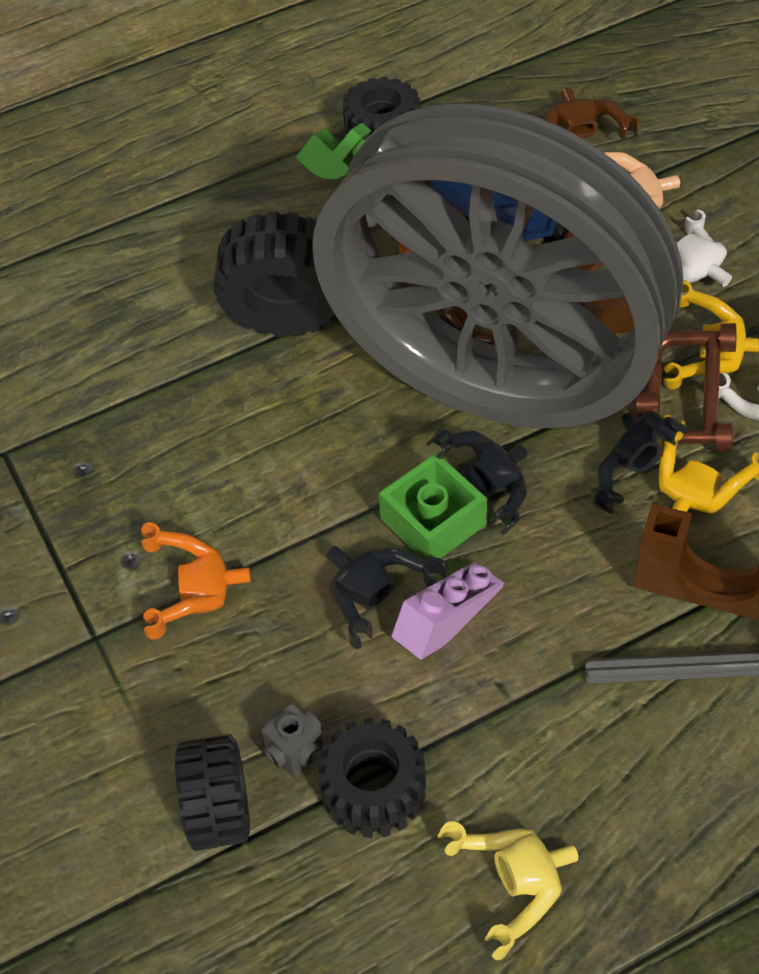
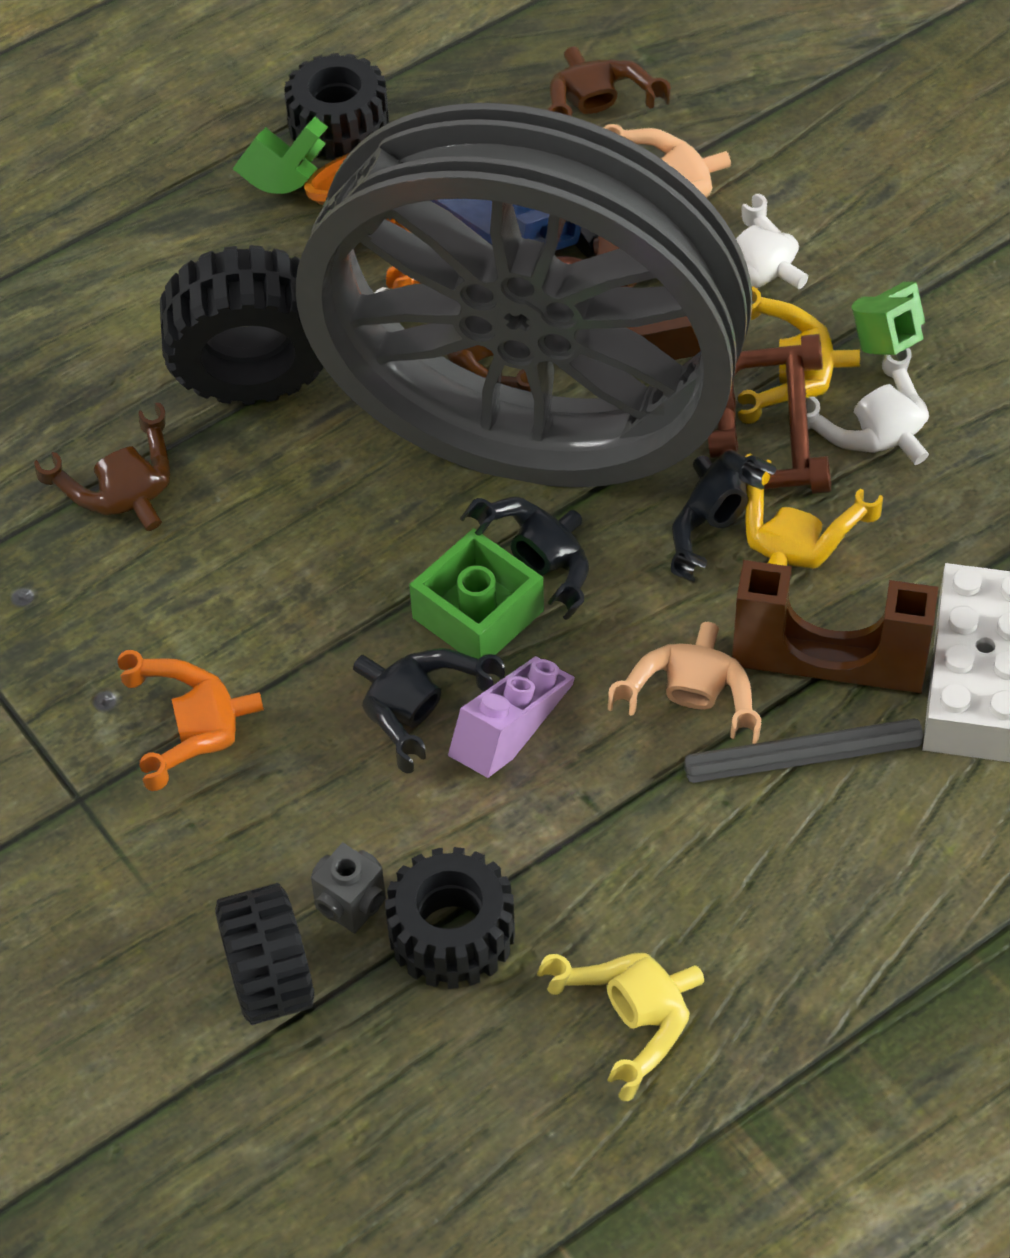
camera: 10 degrees left, 0 degrees up
none -> reddish brown piece [34,402,170,531]
none -> light nougat piece [608,622,761,744]

